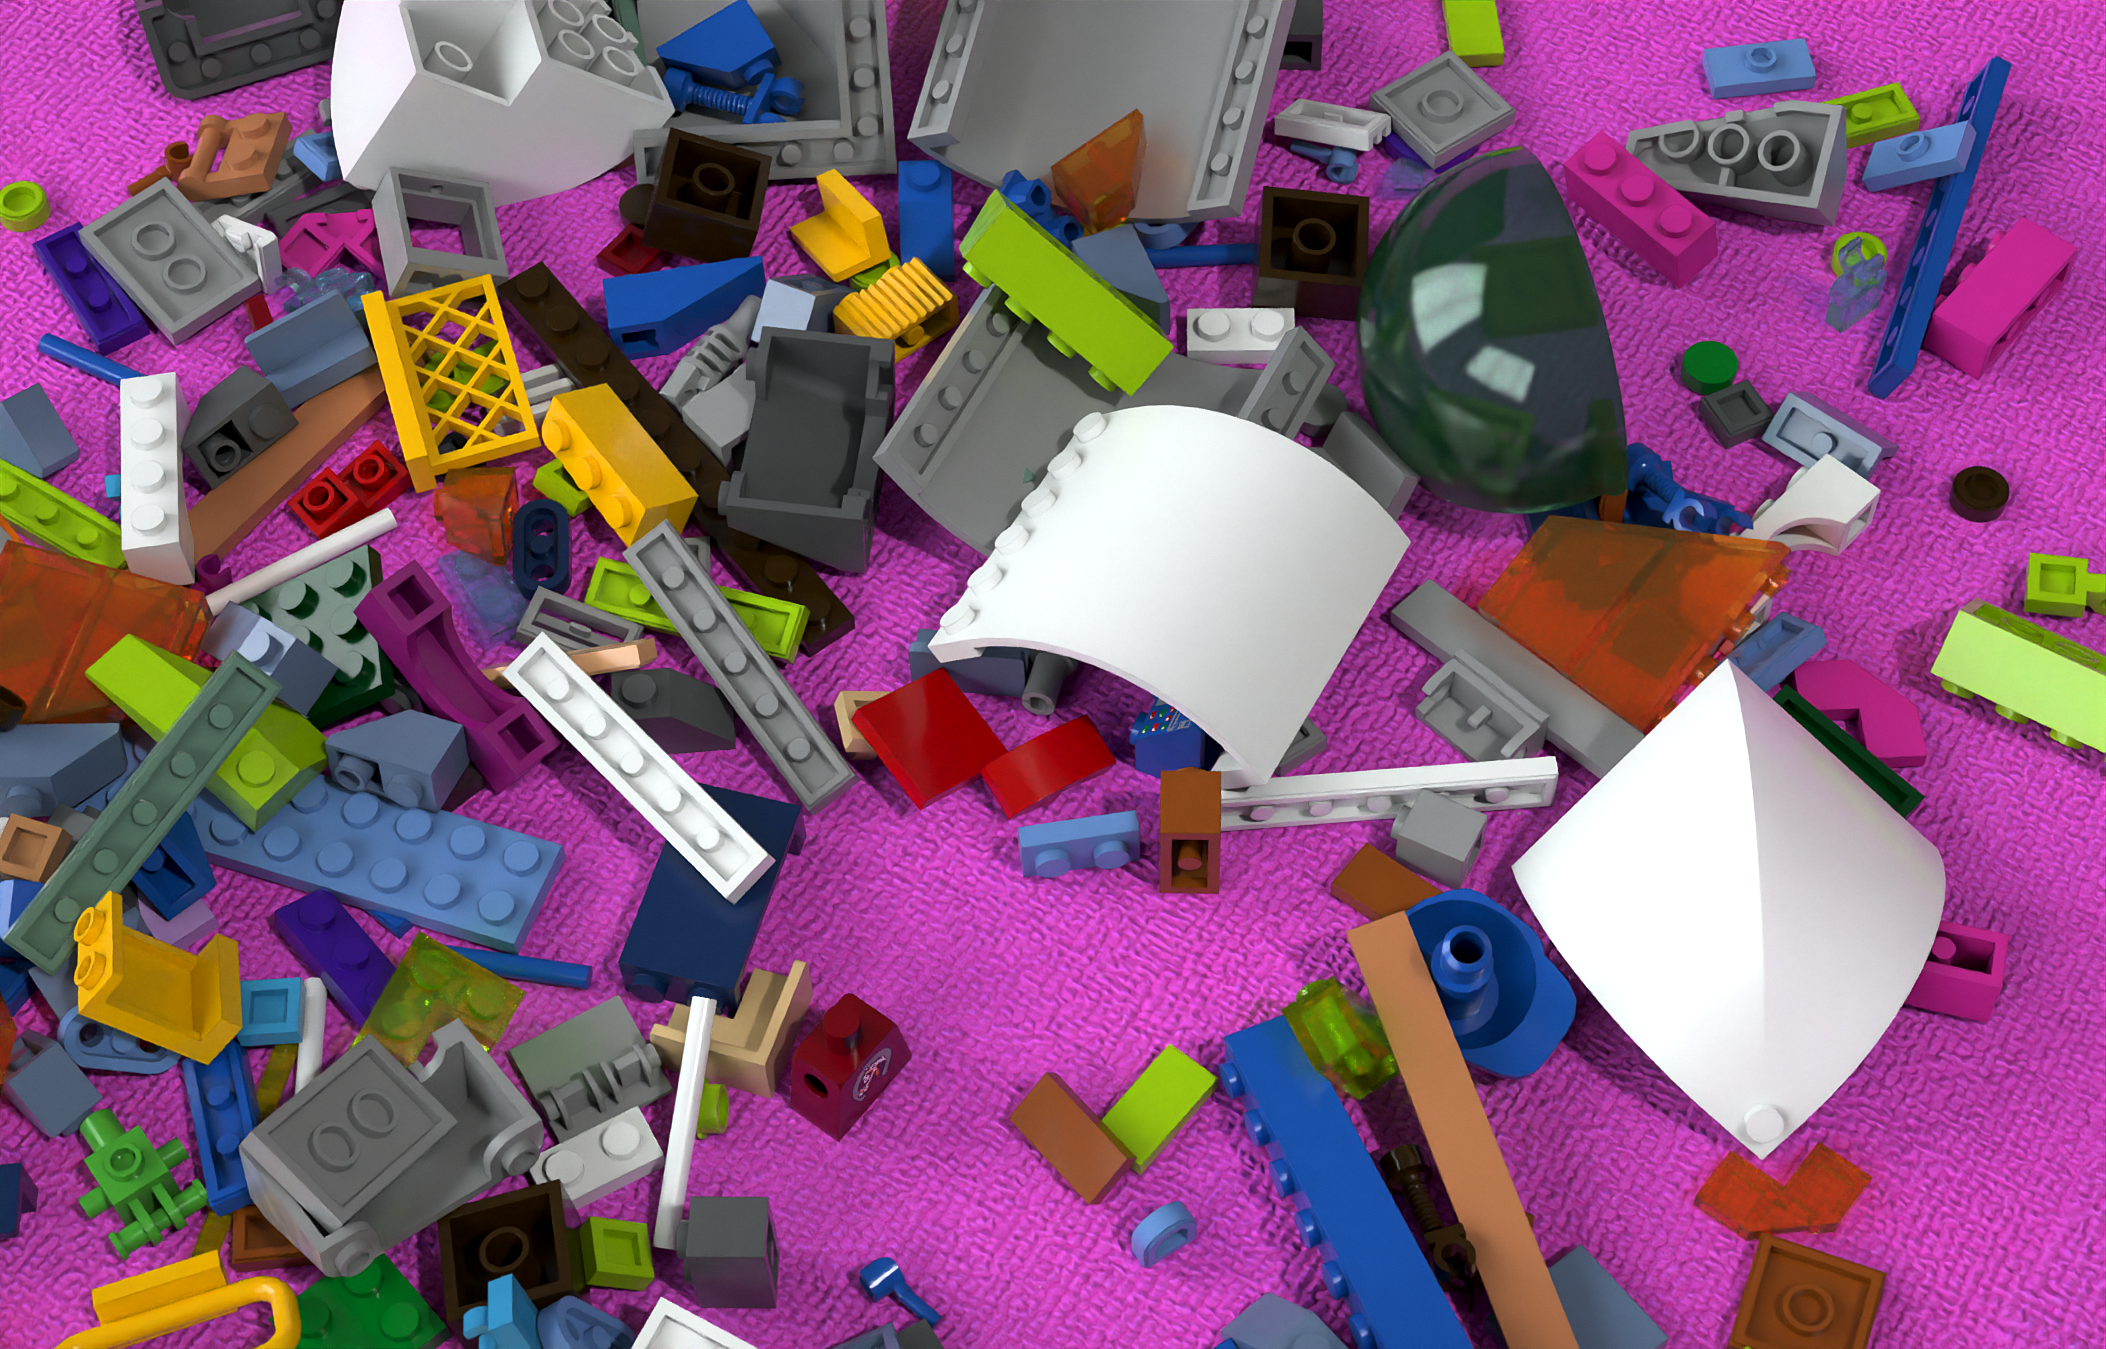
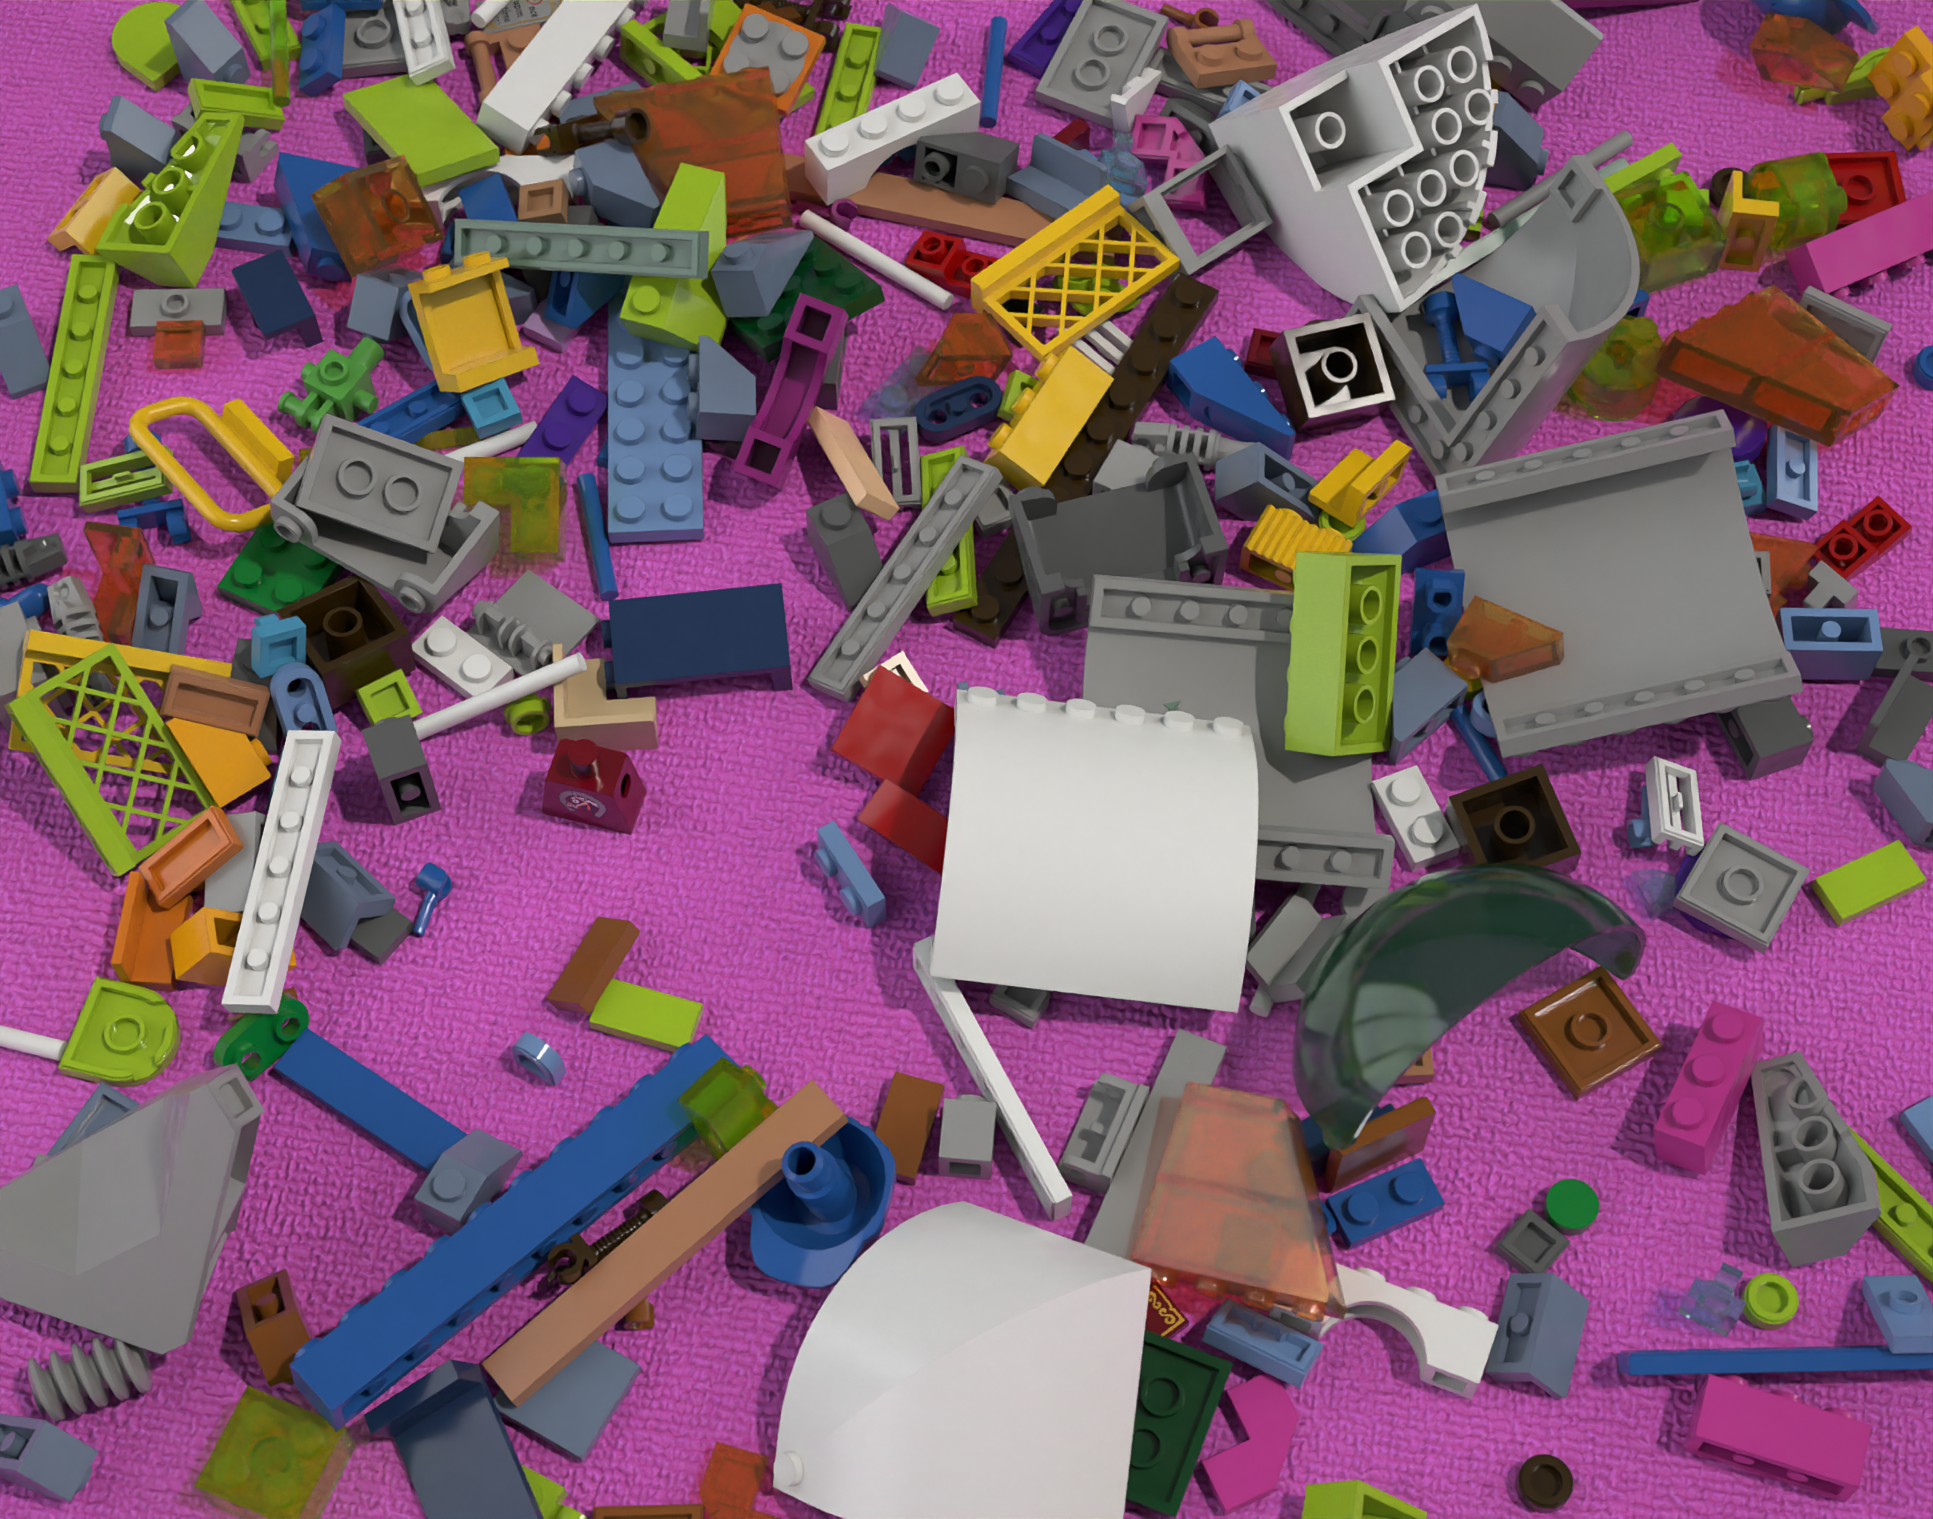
camera: 65 degrees right, 5 degrees up
white plate [502,631,776,904] -> none
dark orange slope [1160,767,1221,894] -> none
blue bar [1621,442,1753,549] -> none

